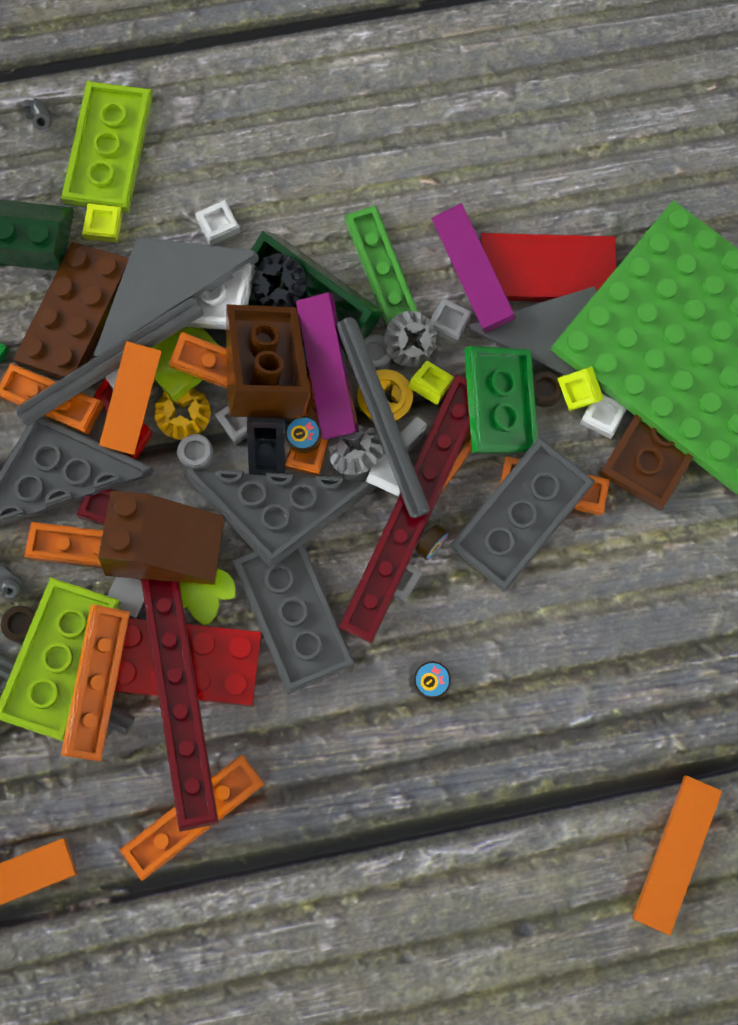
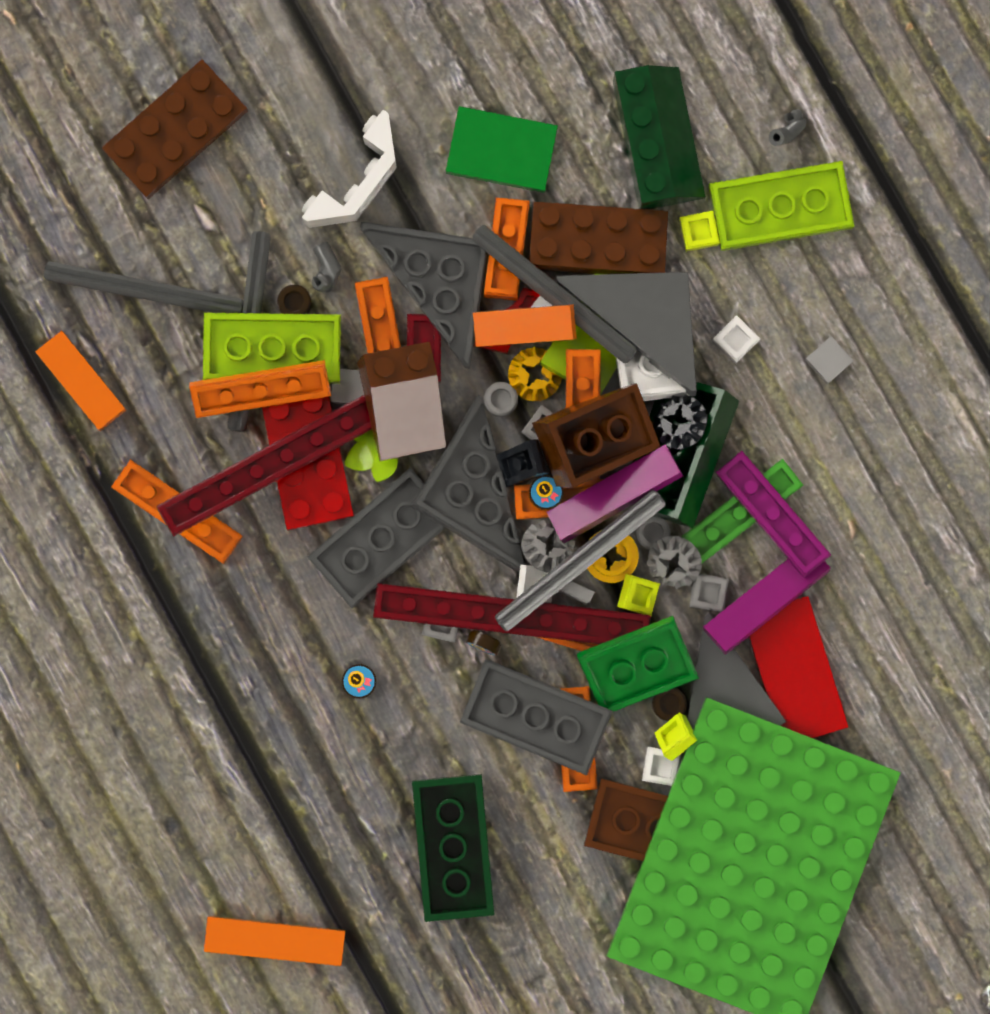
camera: 75 degrees right, 10 degrees up
none -> dark green brick [412,774,494,922]
none -> magenta tile [715,451,831,578]
none -> light grey tile [805,336,854,385]

